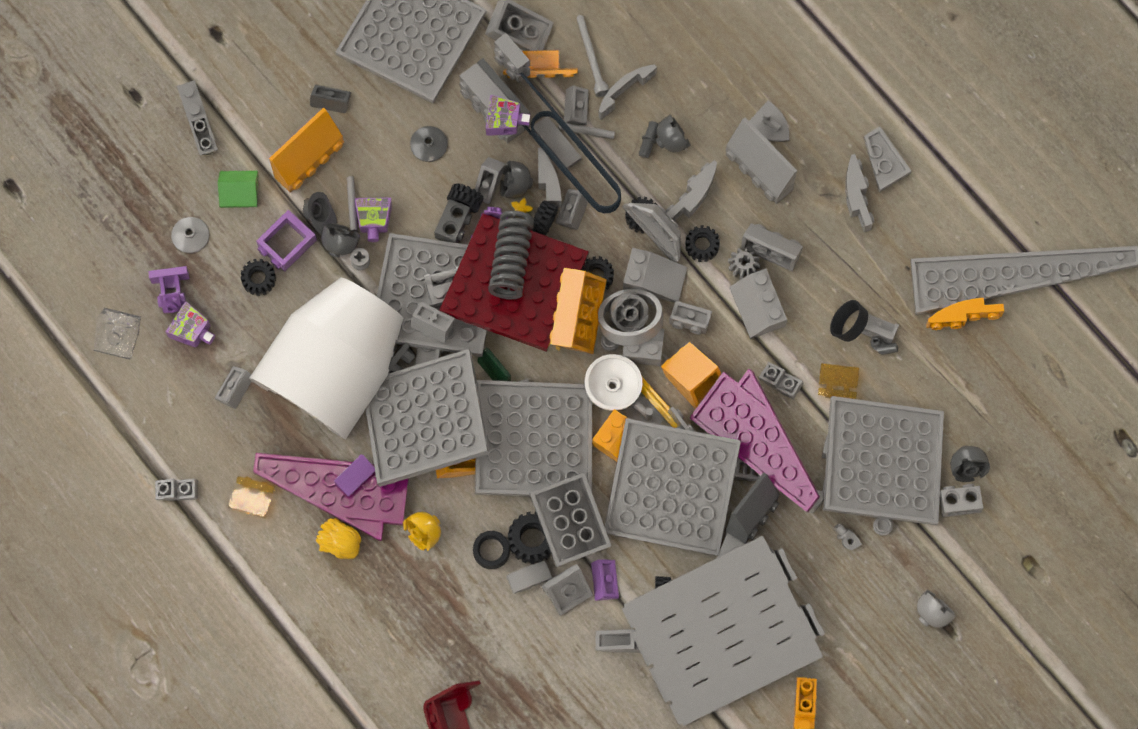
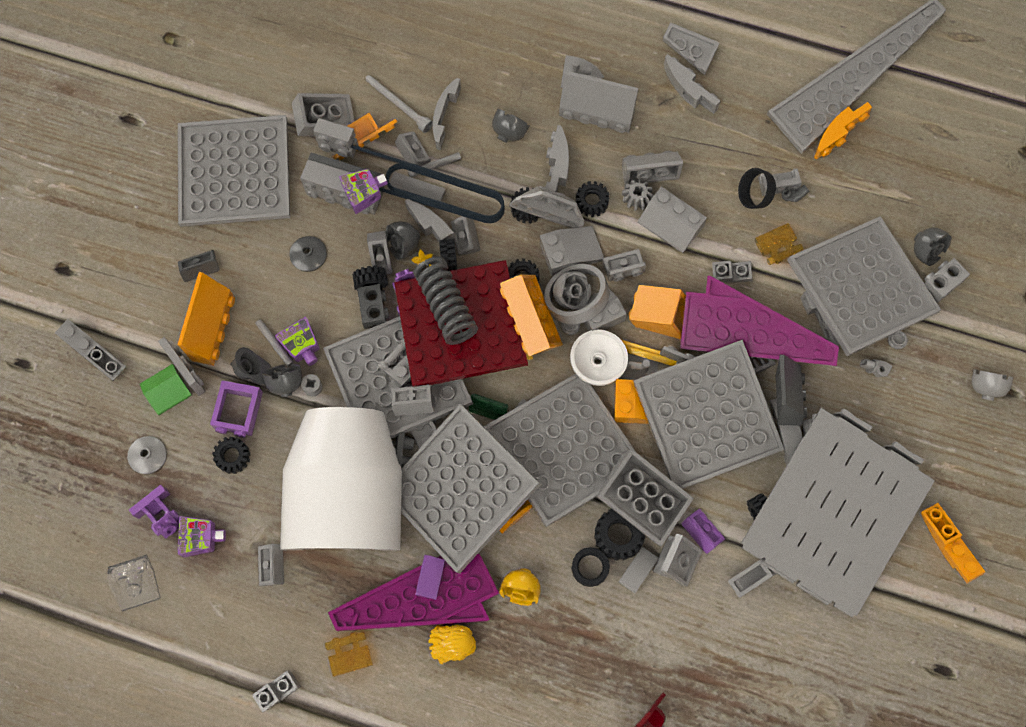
camera: 30 degrees left, 0 degrees up
dark grey axle [639,121,659,158] -> none
none -> light grey plate [158,337,205,396]

